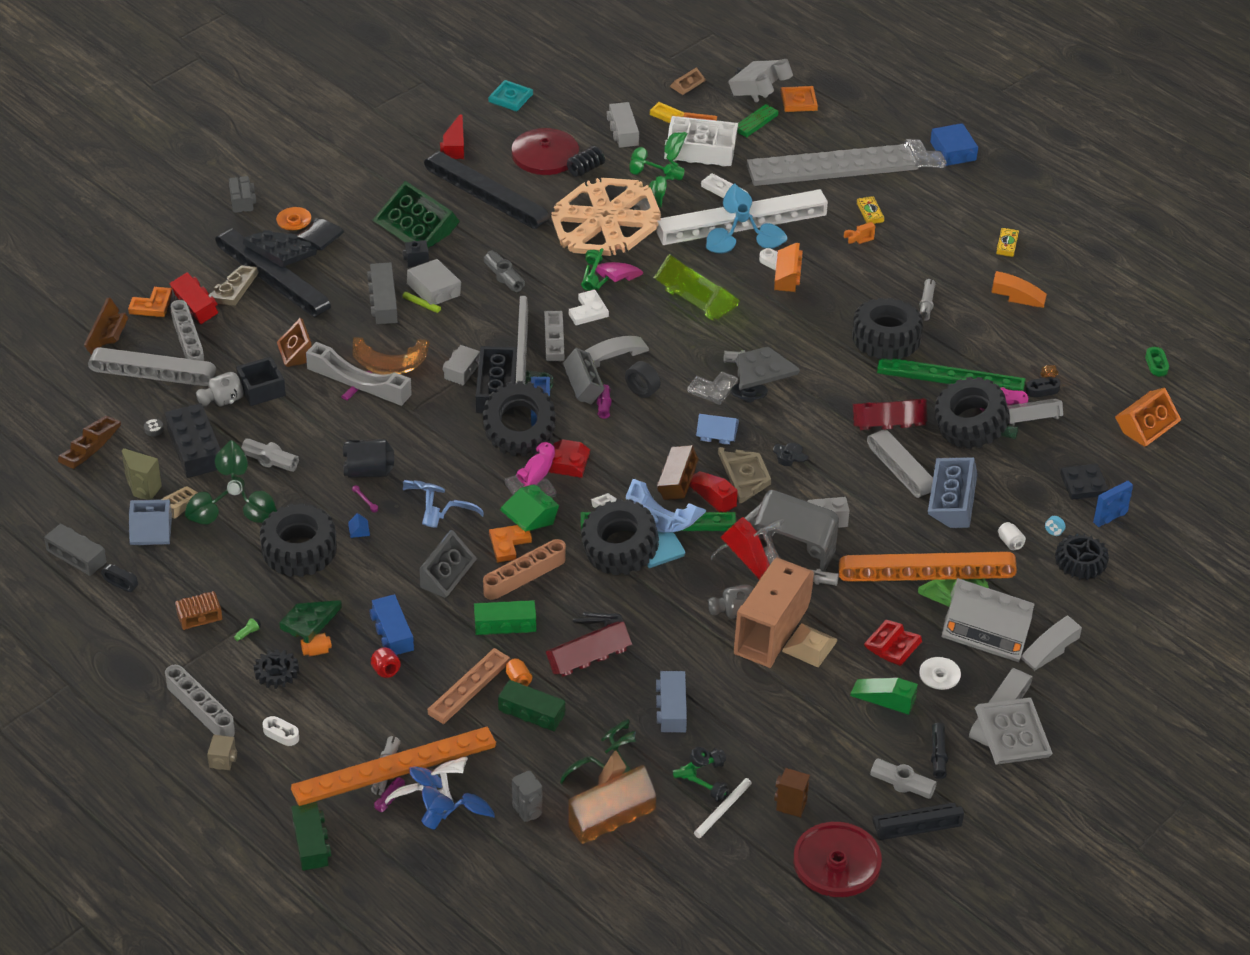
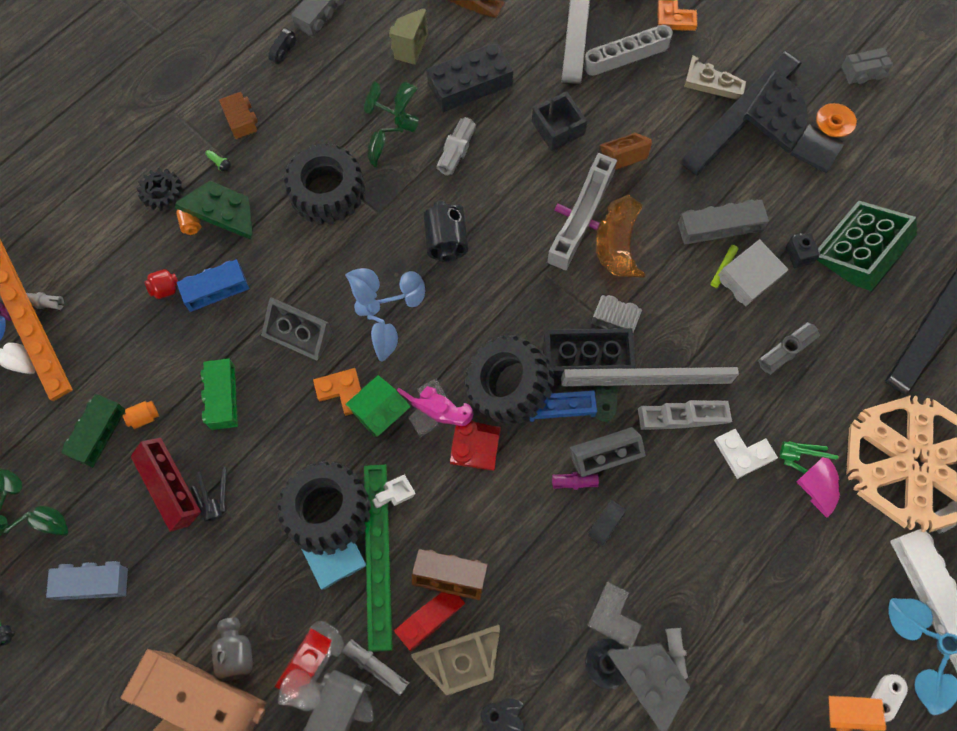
camera: 90 degrees right, 25 degrees up
sand blue slope [129,500,172,545] -> none
dark grey tile [144,419,164,437] -> none
tan slope [161,486,198,519] -> none
light grey beam [165,665,235,737] -> none
red brick [169,272,218,325] -> none
light grey piece [196,372,244,407] -> none
dark tan brick [207,735,237,770] -> none
white beam [263,716,299,746] -> none
blue slope [348,513,370,538] -> none
magenta hinge [352,485,378,512] -> none
nougat plate [428,648,510,724] -> none
nougat beam [483,539,566,600] -> none
green plate [585,249,603,265] -> none
light grey slope [585,336,649,368] -> none
light blue windscreen [626,479,706,533] -> none
clear neon green windscreen [653,254,740,321] -> none
medium blue slope [696,414,739,445] -> none

